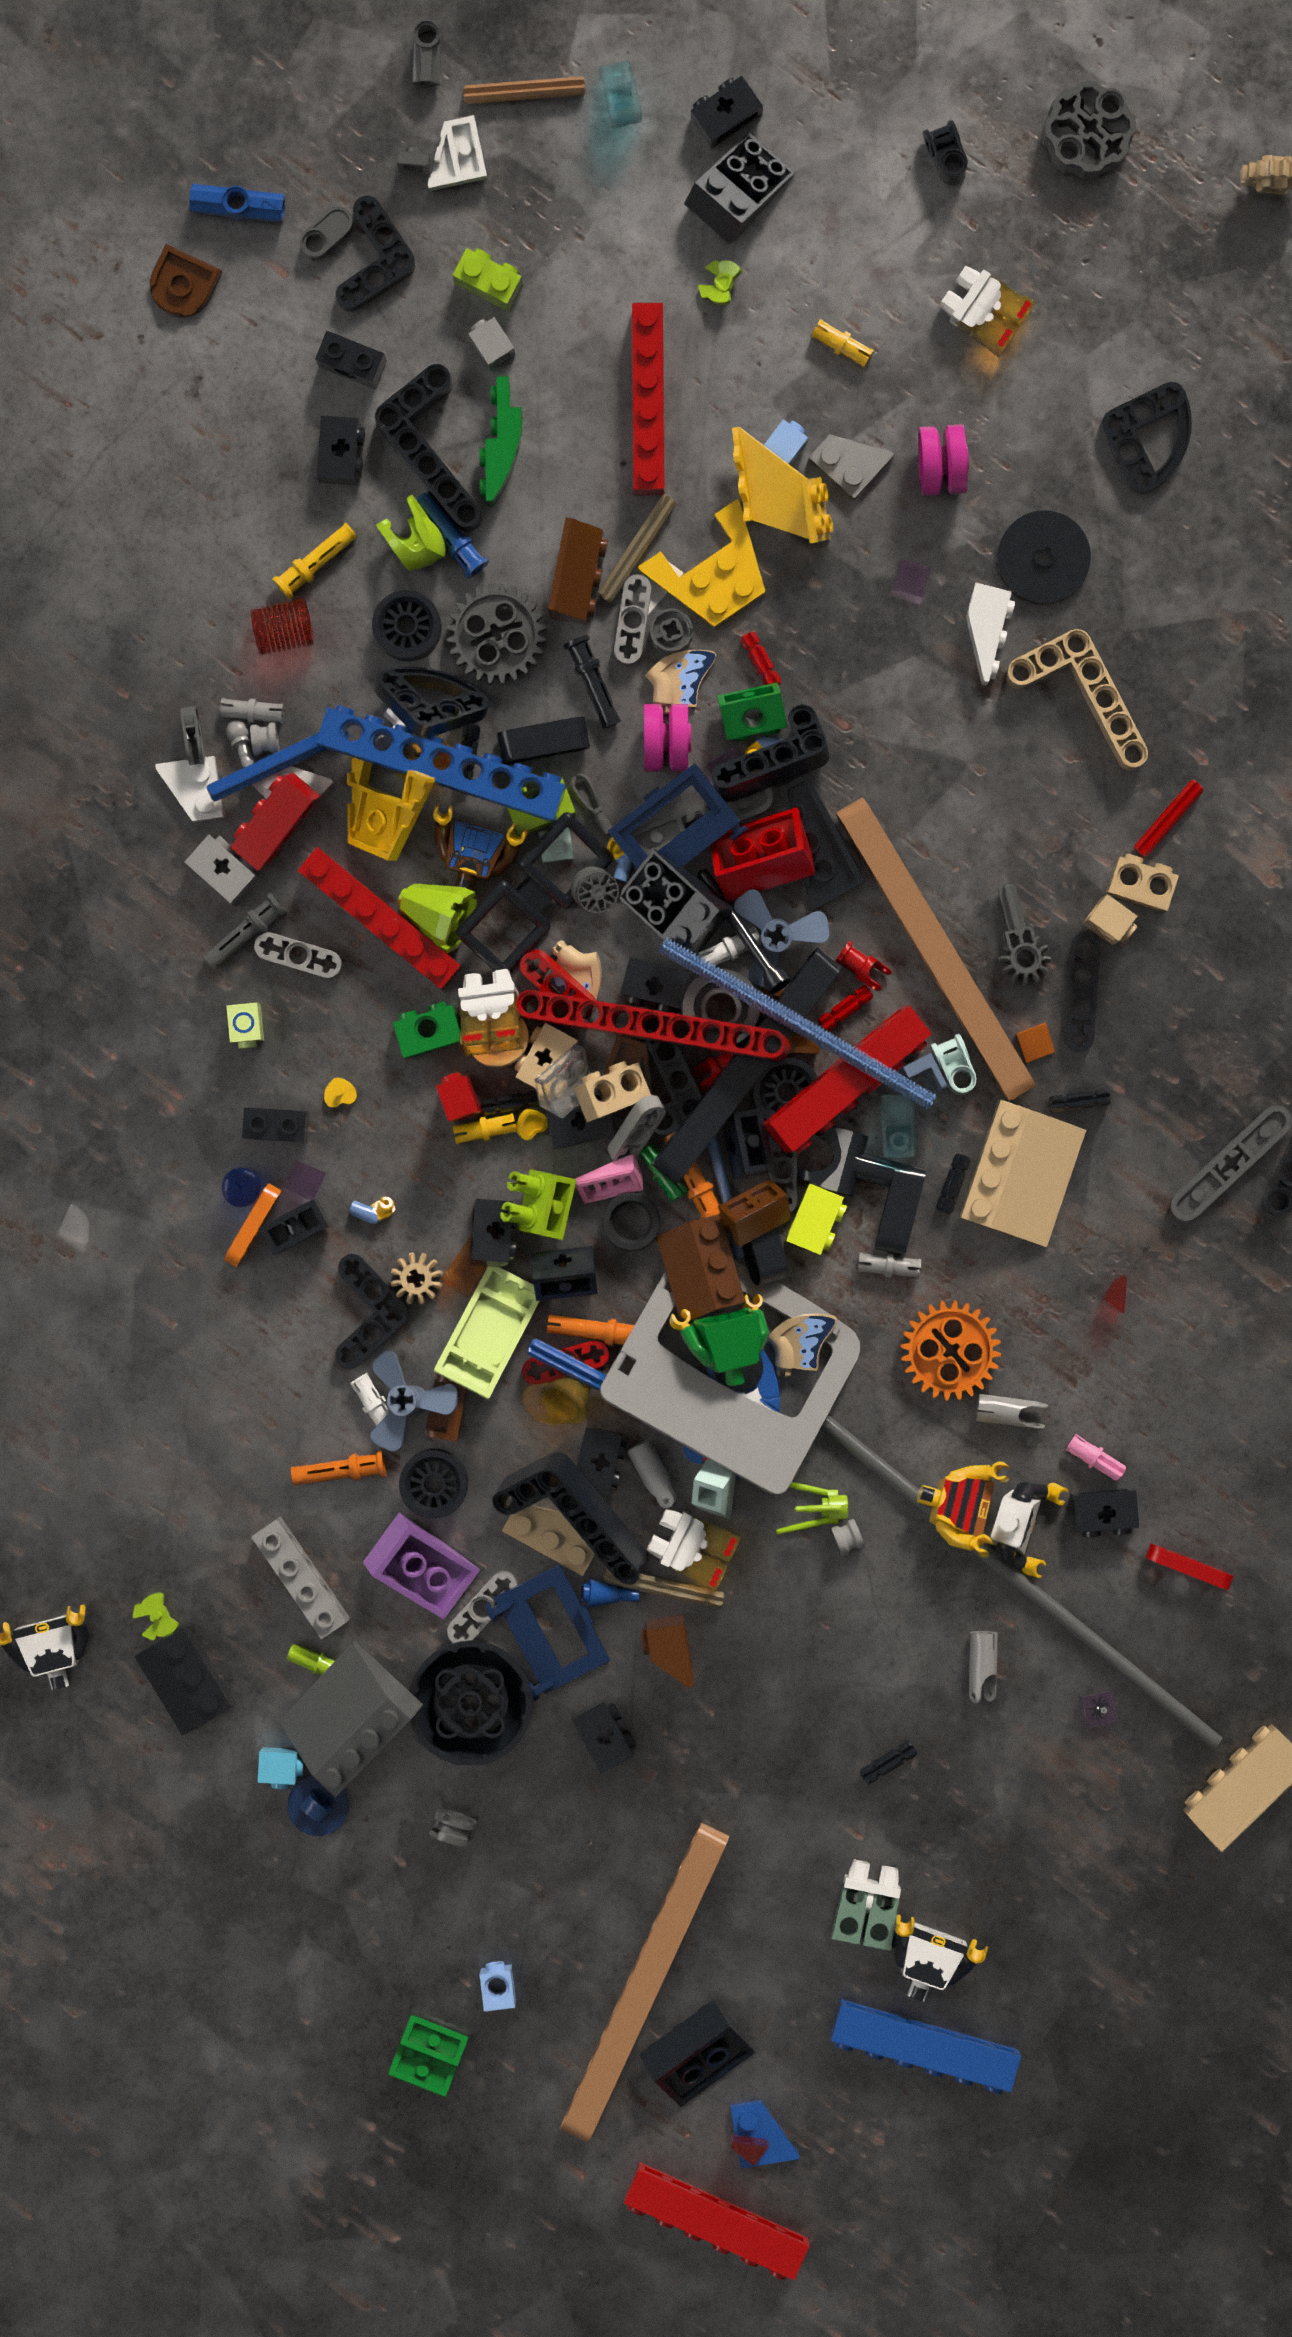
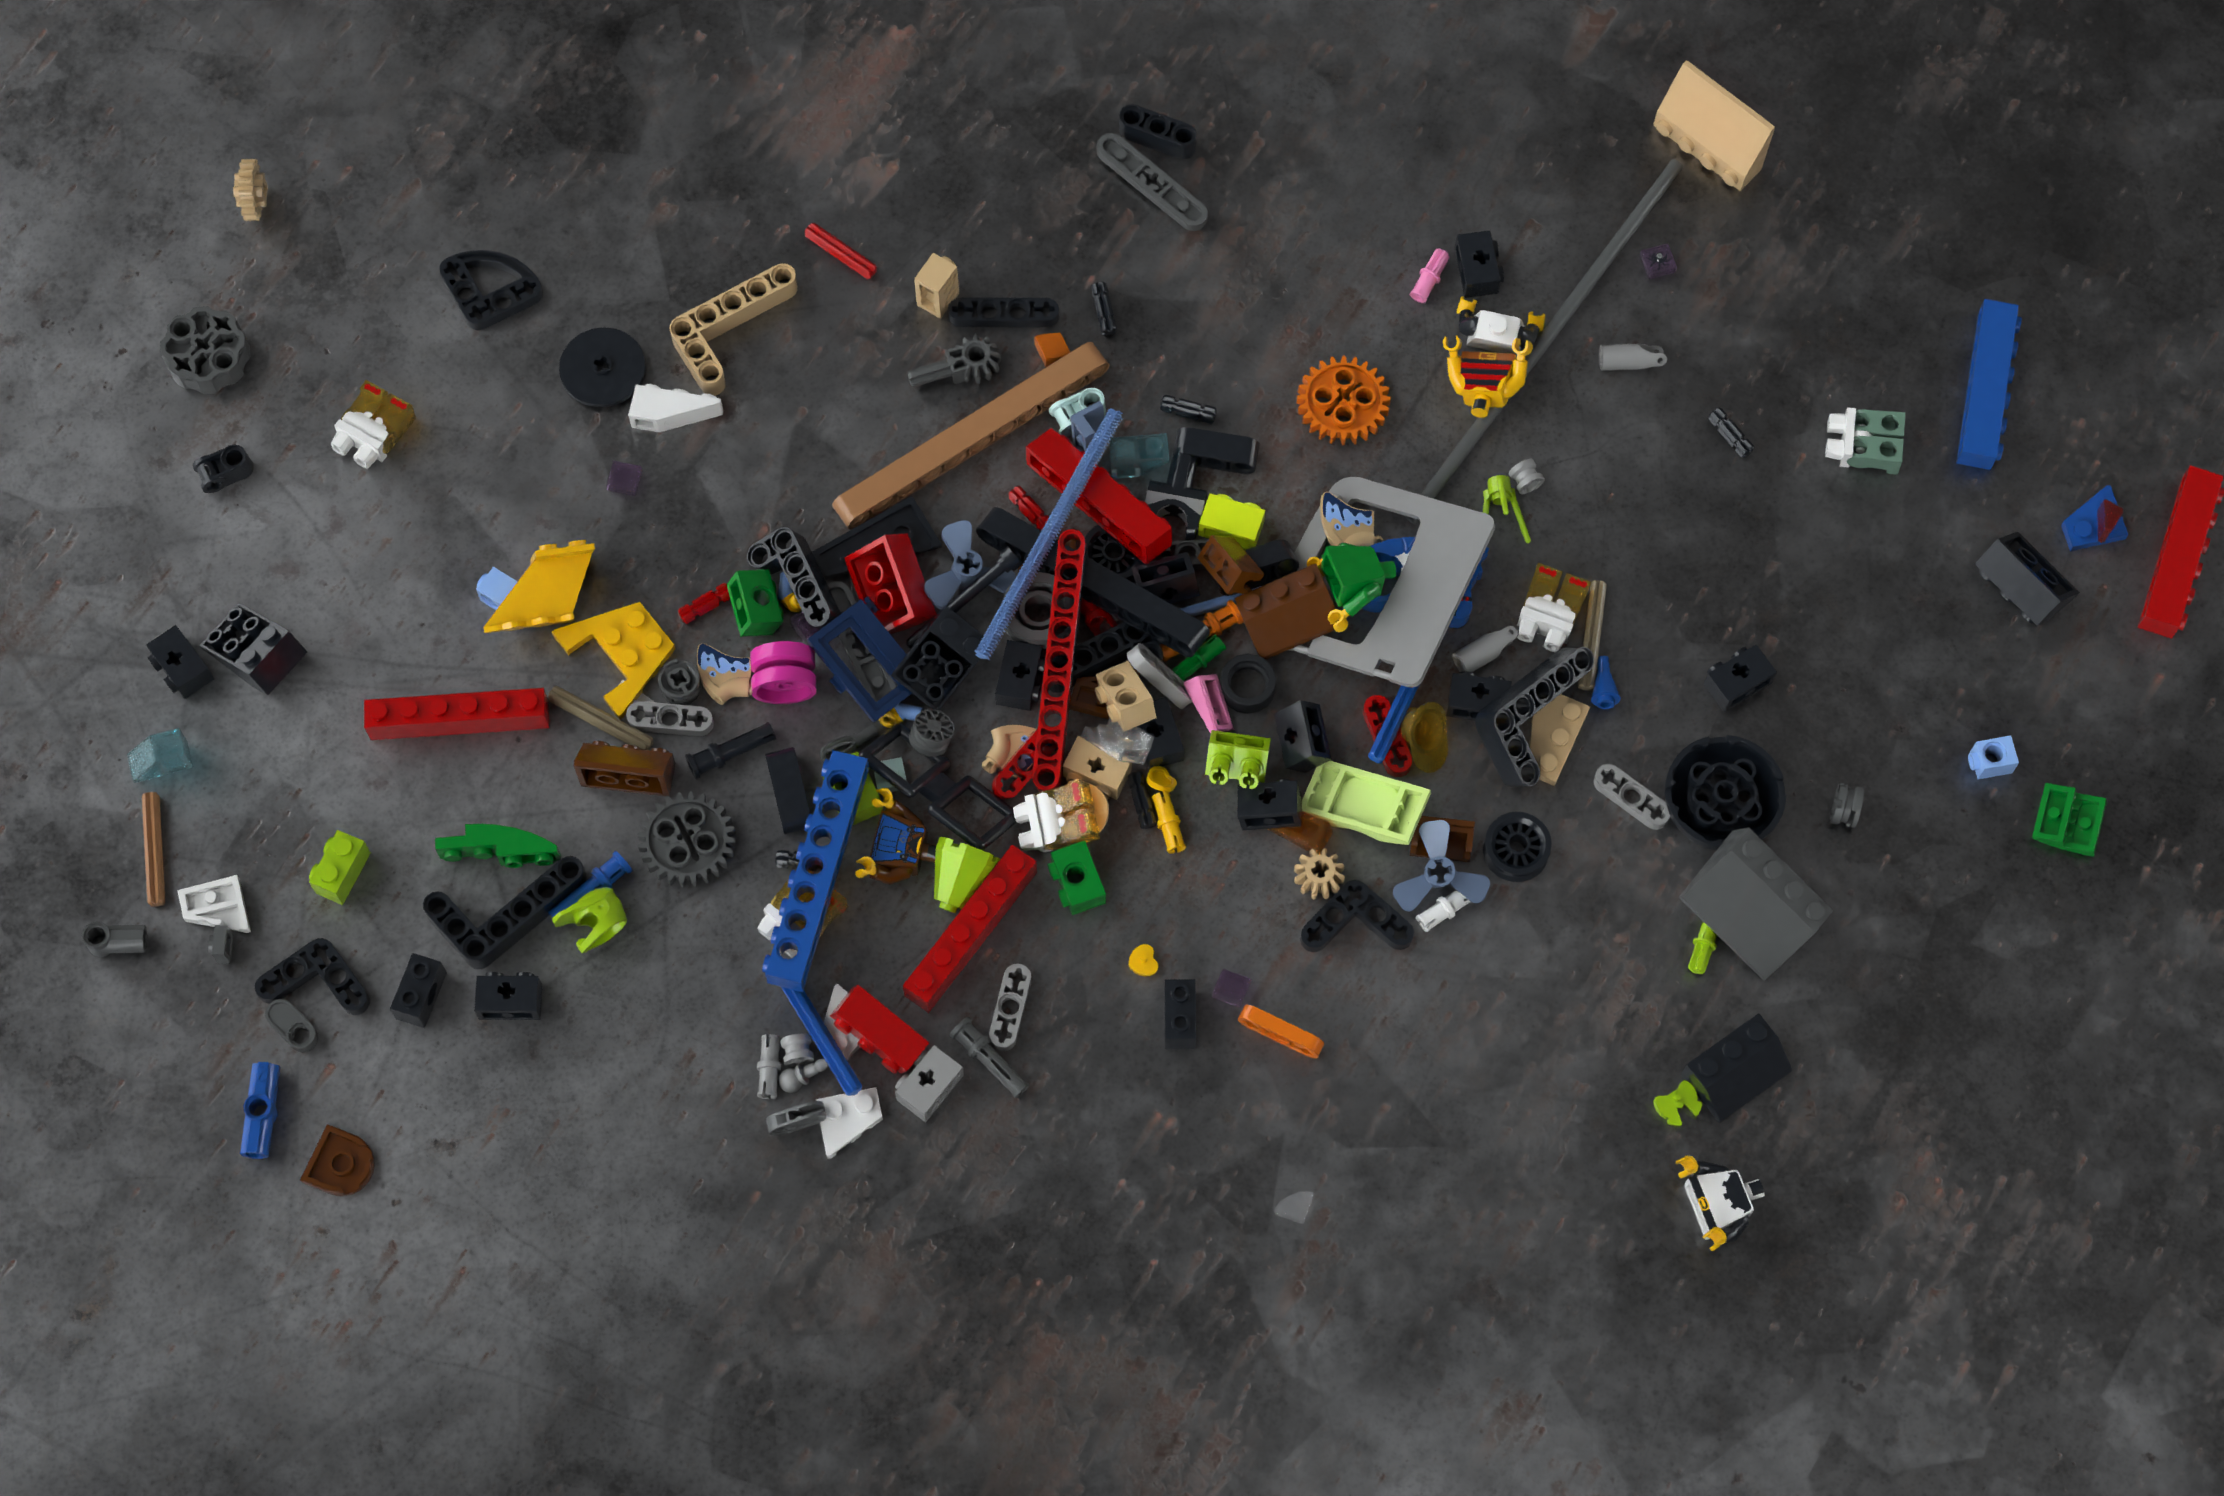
camera: 90 degrees left, 20 degrees down
clear blue head [221,1167,264,1208] -> none
yellowish green brick [226,1003,264,1049] -> none
clear red piece [250,597,314,656] -> none
light grey brick [251,1516,350,1640] -> none
medium azure brick [257,1747,304,1789] -> none
black brick [259,1199,331,1256] -> none
yellow pin [272,523,358,600] -> none
dark blue tile [287,1775,349,1836] -> none
orange pin [291,1450,387,1486] -> none
yellow wing [347,756,435,861] -> none
arm [348,1197,395,1224] -> none
medium lavender slope [363,1513,480,1619] -> none
black wheel [372,590,442,661] -> none
black beam [374,667,489,738] -> none
red brick [436,1072,483,1123] -> none
light grey brick [468,317,516,371] -> none
dark blue piece [484,1564,610,1701] -> none
orange pin [547,1313,635,1347] -> none
medium nougat beam [559,1823,729,2143] -> none
reddish brown slope [641,1614,694,1688] -> none
light aqua slope [691,1459,736,1519] -> none
lime piece [698,260,742,306] -> none
white pin [698,926,763,967] -> none
light grey wing [808,434,894,500] -> none
yellow pin [811,319,874,368] -> none
red piece [835,940,892,991] -> none
light grey pin [857,1252,921,1279] -> none
torso [892,1915,988,2002] -> none
dark pink wheel [918,424,969,496] -> none
tan slope [958,1100,1086,1247] -> none
light grey piece [975,1394,1048,1429] -> none
clear red slope [1102,1275,1127,1314] -> none
tan brick [1105,854,1179,913] -> none
red beam [1145,1543,1234,1590] -> none

